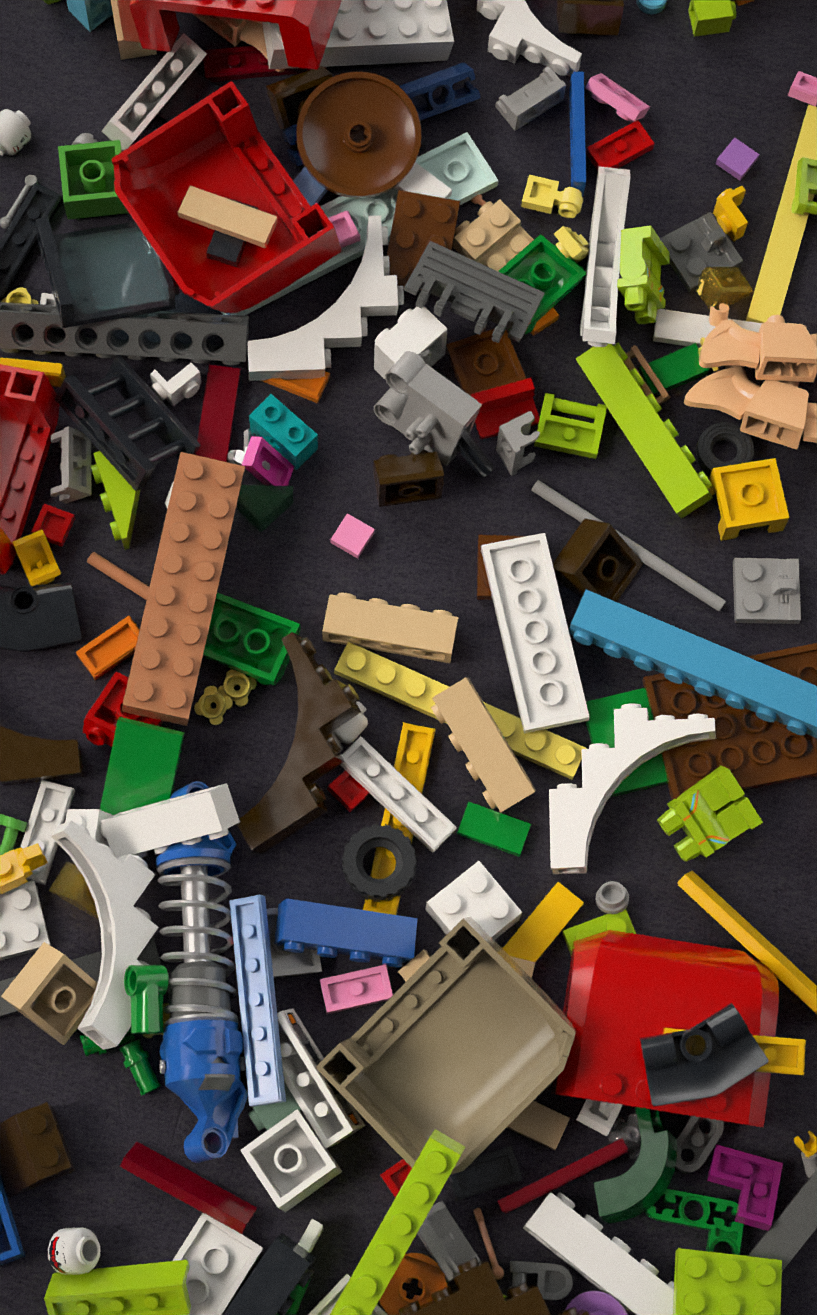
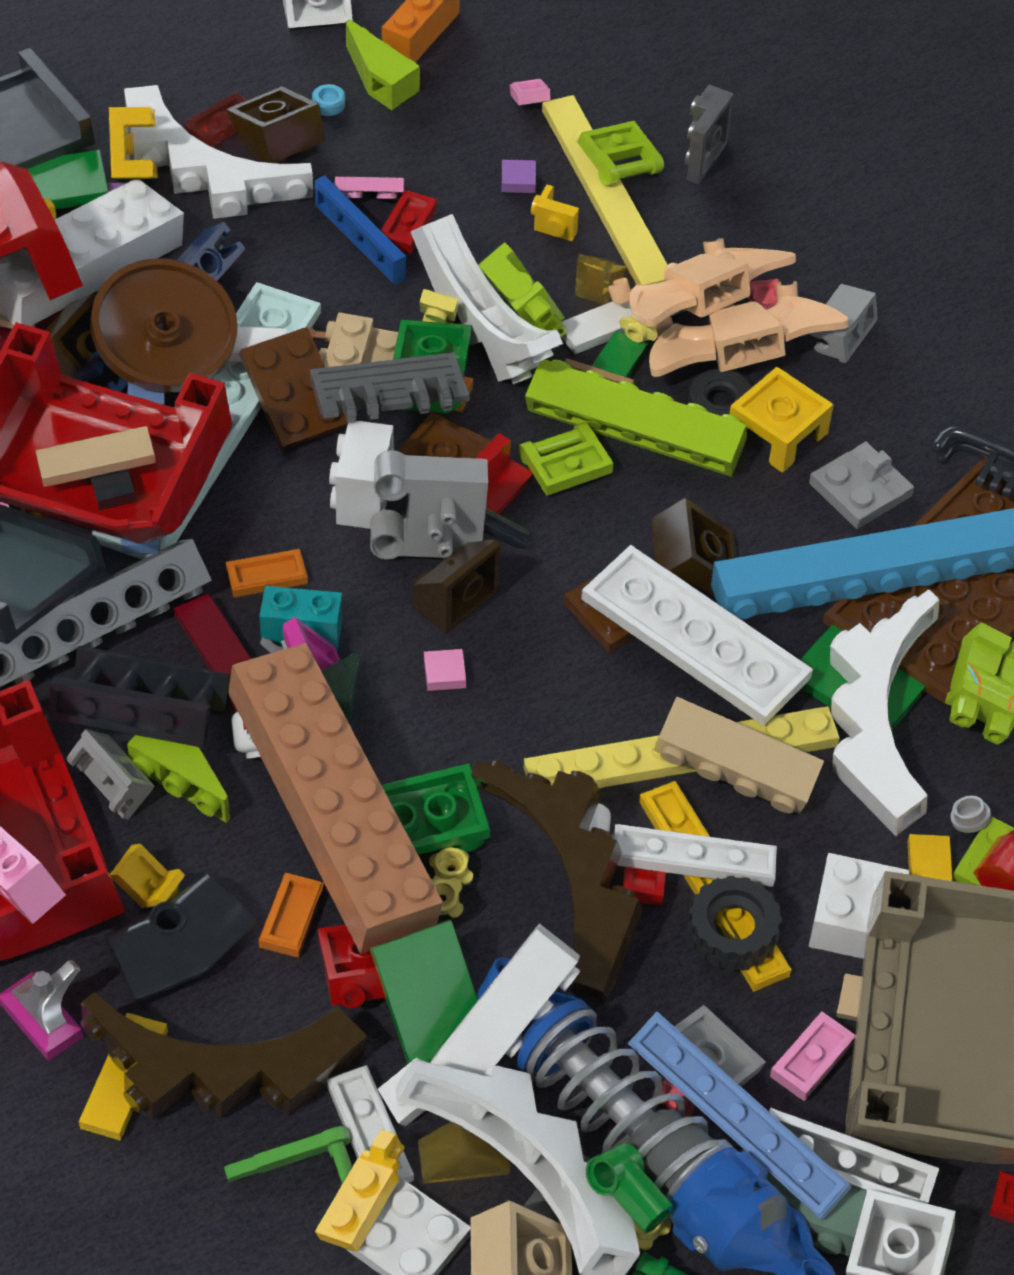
camera: 35 degrees left, 20 degrees down
red plate [31,503,75,547] -> none
nougat bar [87,552,150,600] -> none
white bracket [150,363,201,407] -> none
white arch [248,215,404,381] -> none
blue brick [274,899,418,967] -> none
tan brick [322,593,458,663] -> none
green tile [457,802,531,857] -> none
light grey hinge [495,66,566,131] -> none
light grey hinge [496,411,540,476] -> none
light yellow plate [521,175,583,218] -> none
light grey piece [531,480,726,611] -> none
dark grey hinge [660,212,743,294] -> none

